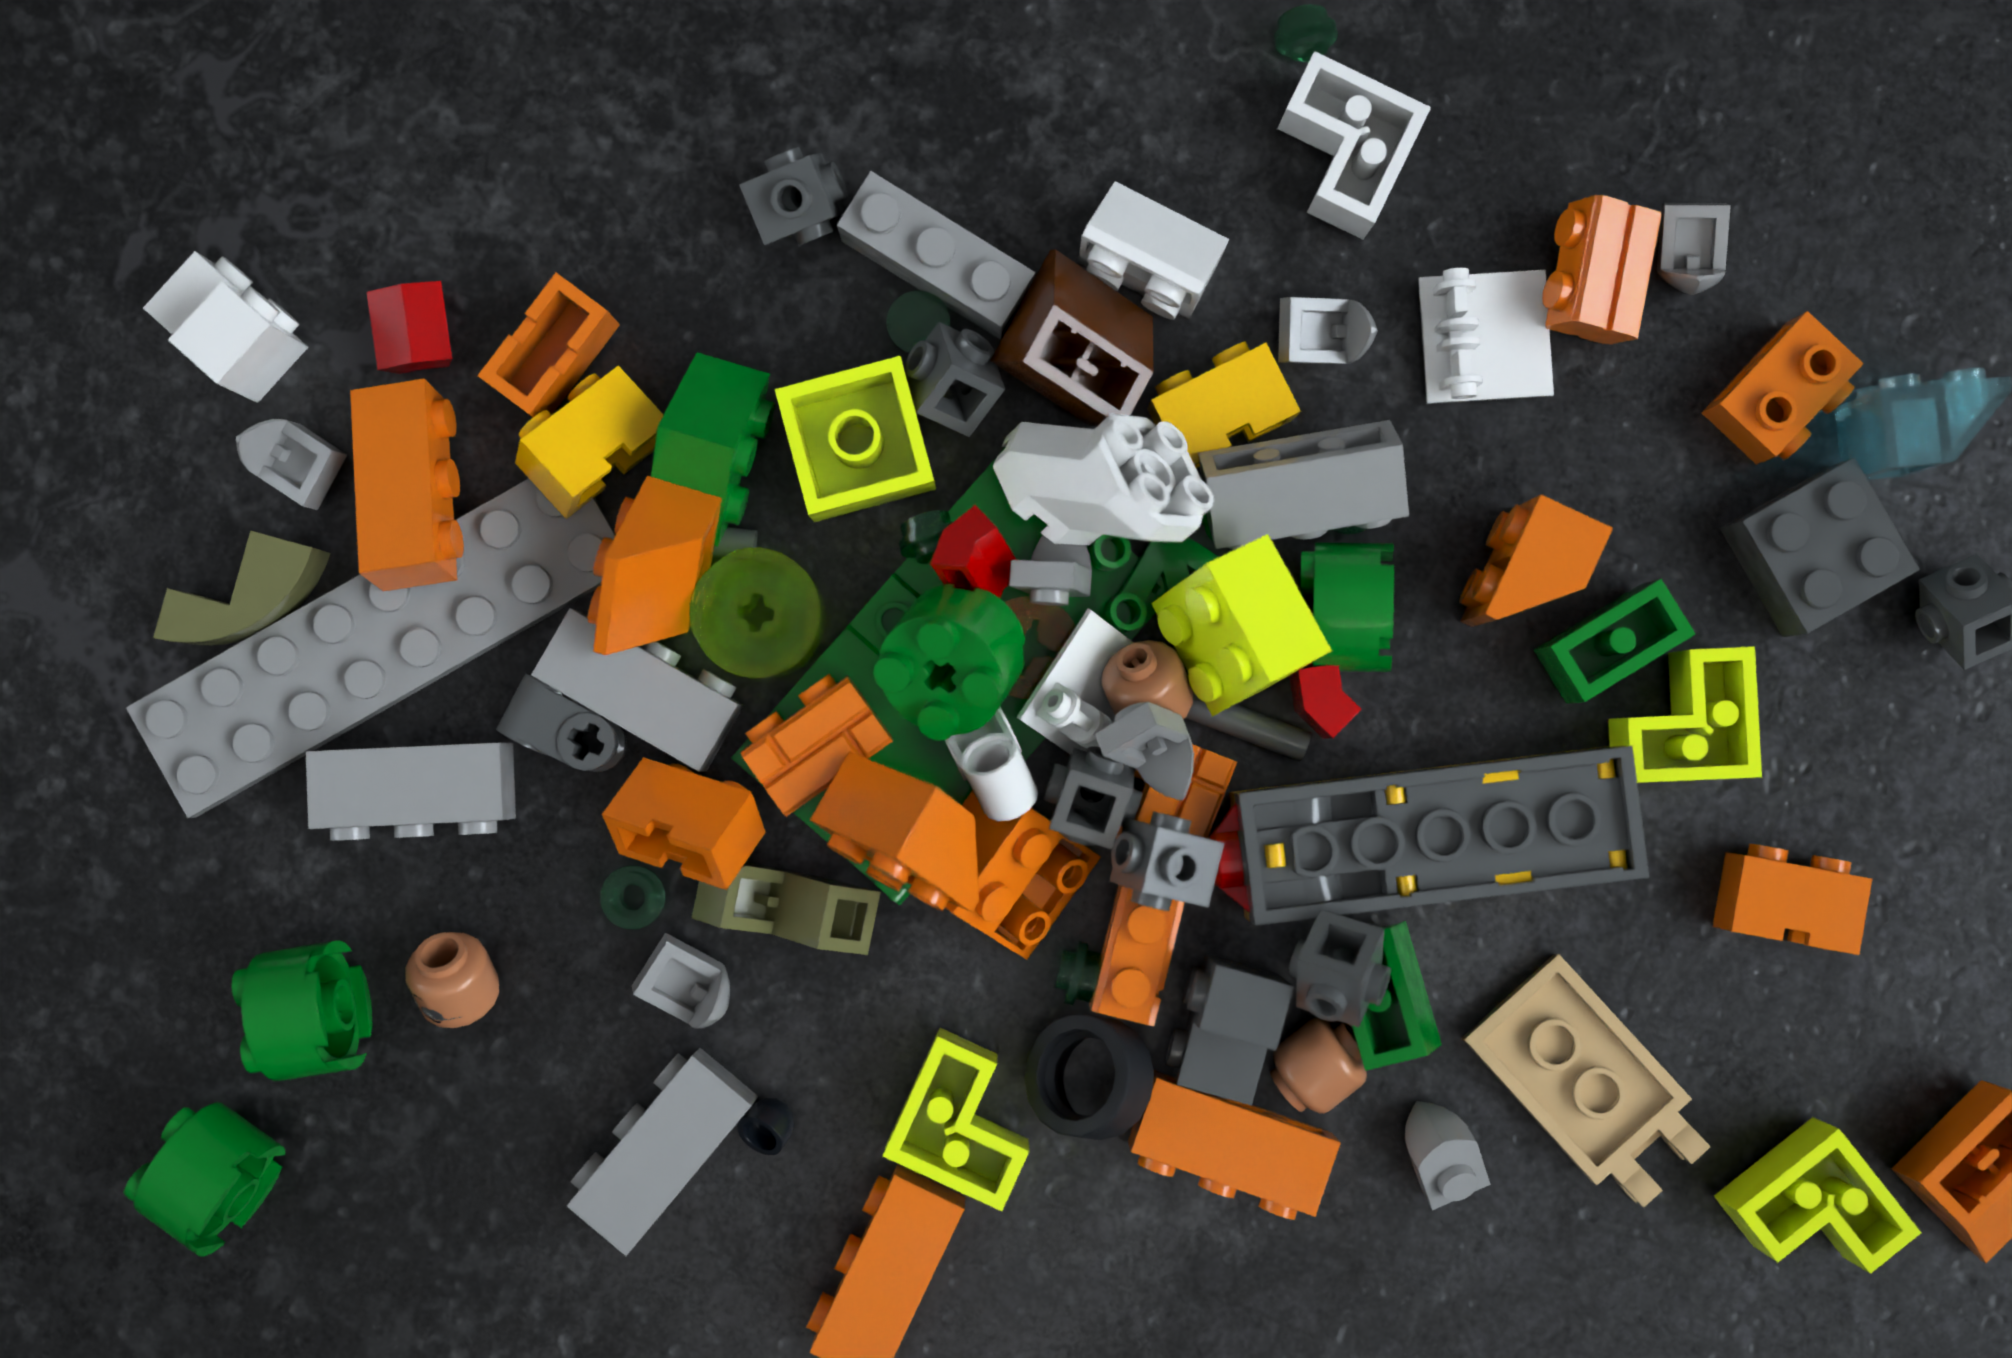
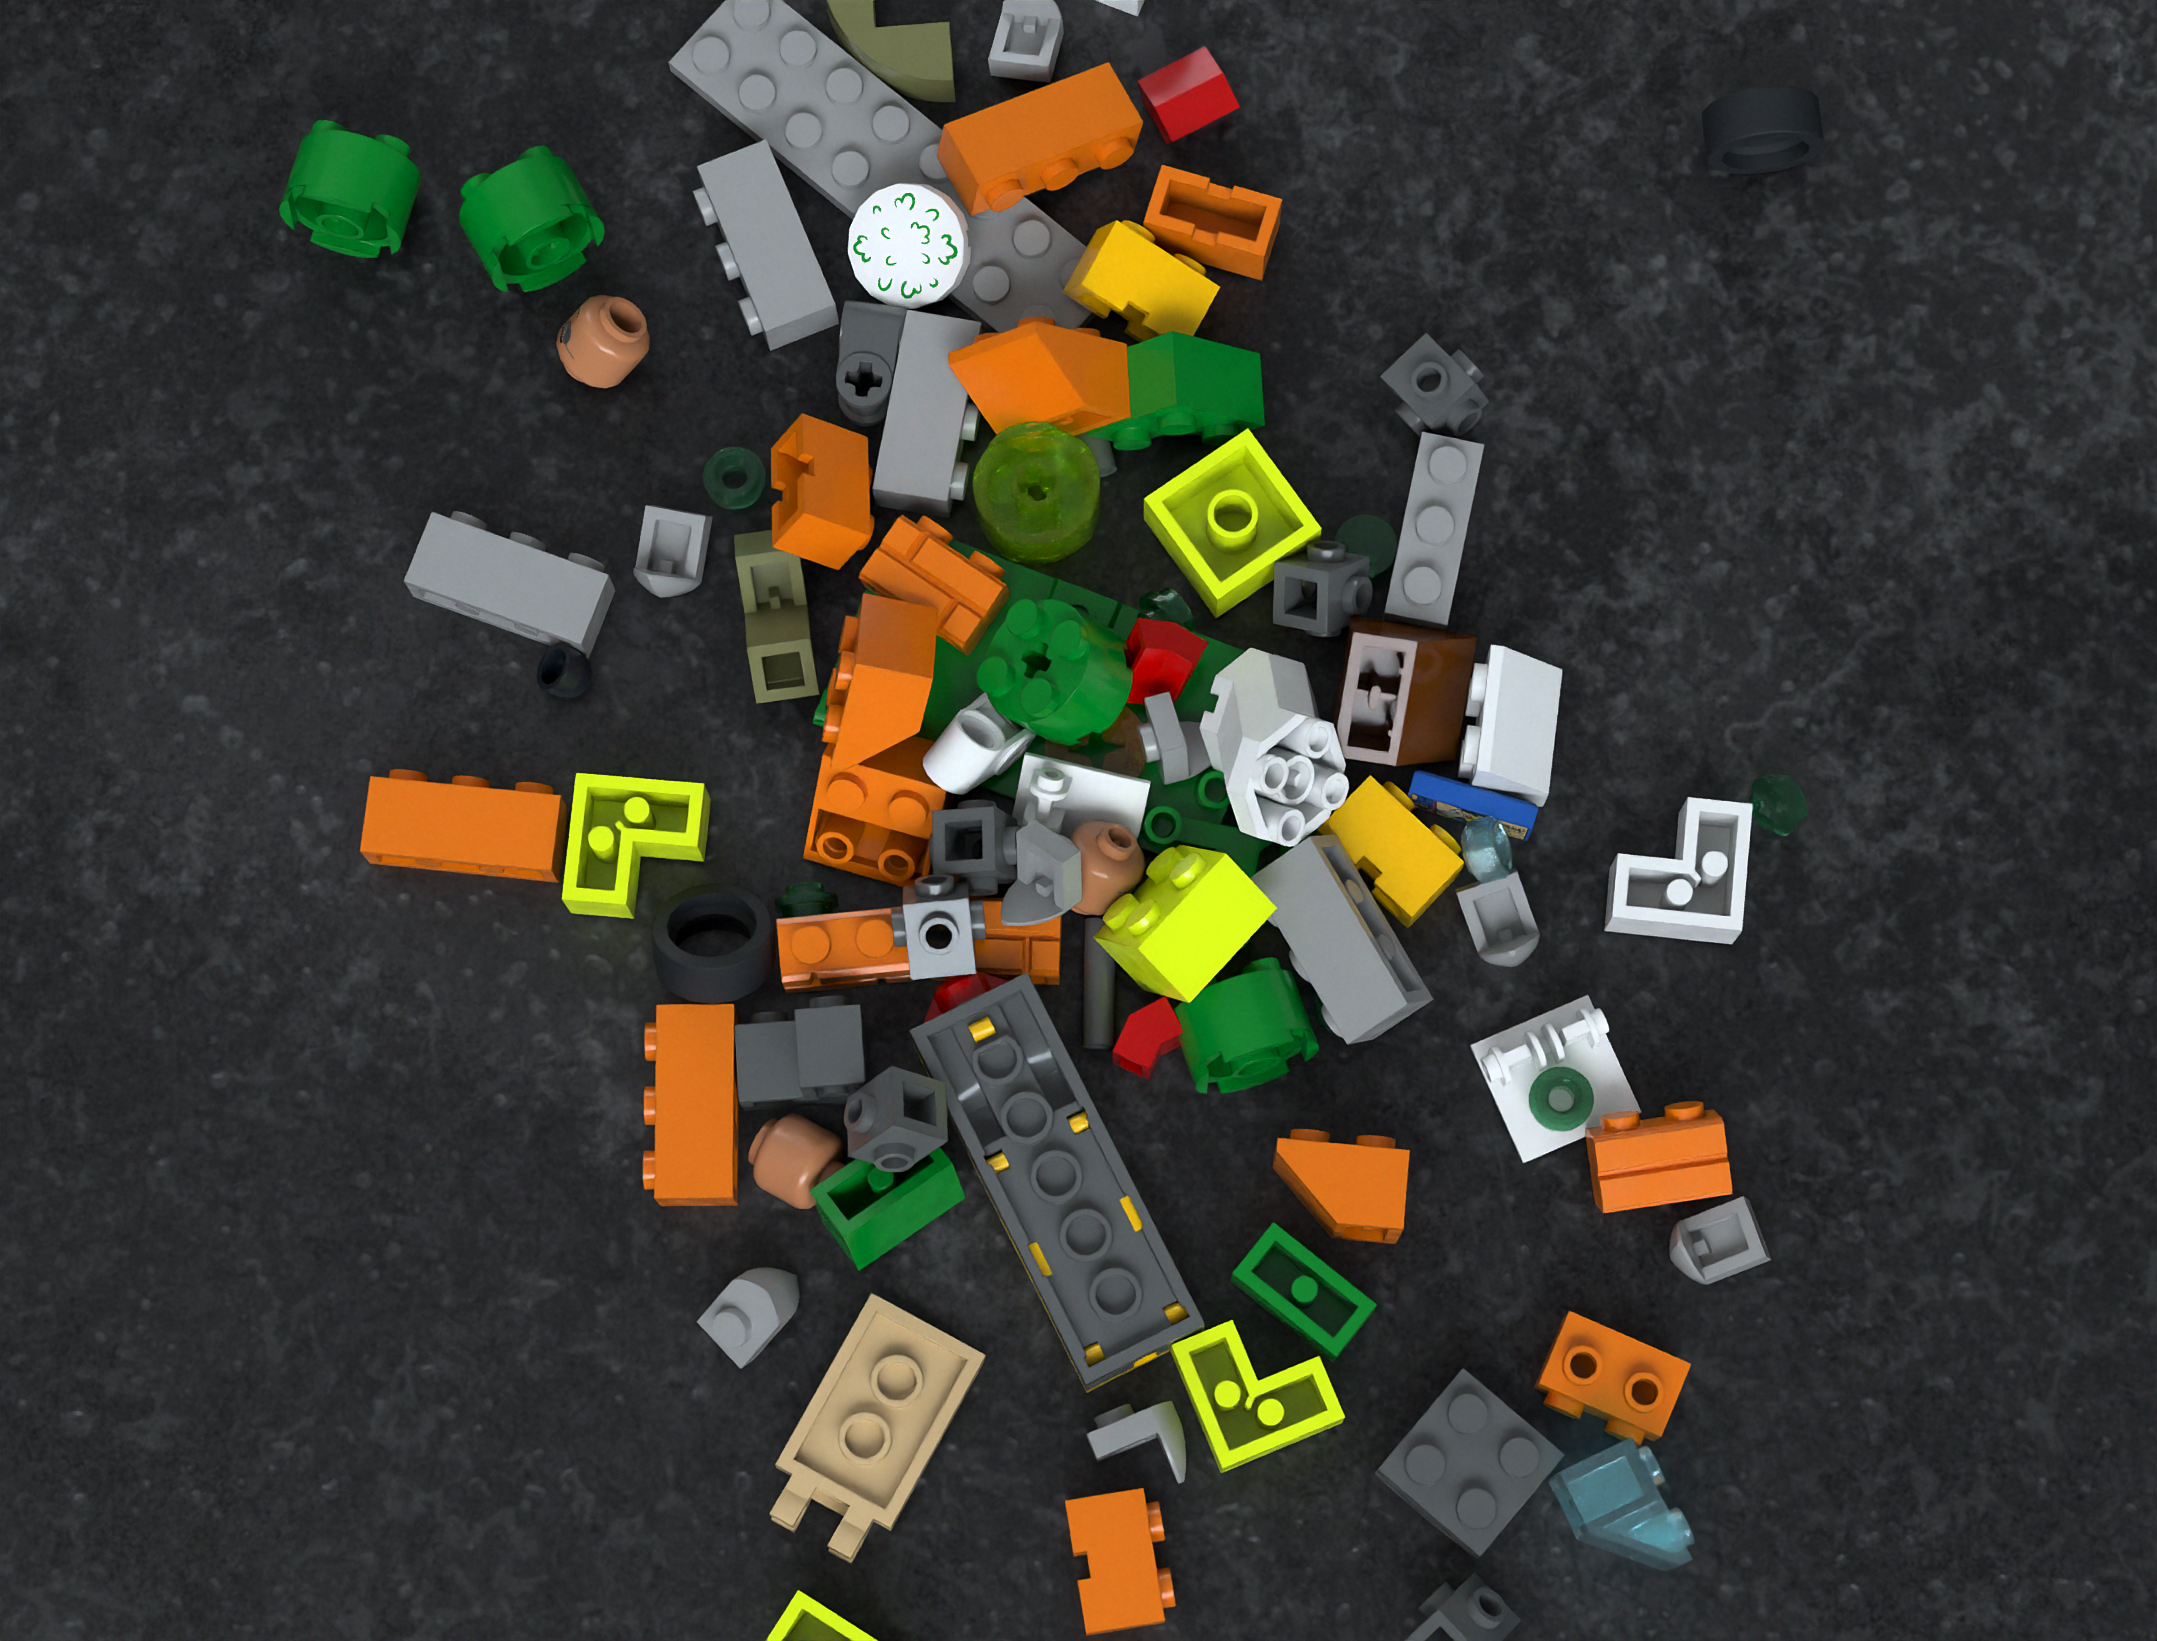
camera: 75 degrees right, 10 degrees down
none -> white tile [848,183,971,309]
none -> light grey plate [1087,1401,1186,1484]
none -> blue tile [1408,770,1539,842]
none -> clear light blue tile [1461,815,1513,884]
none -> clear green plate [1528,1067,1594,1132]

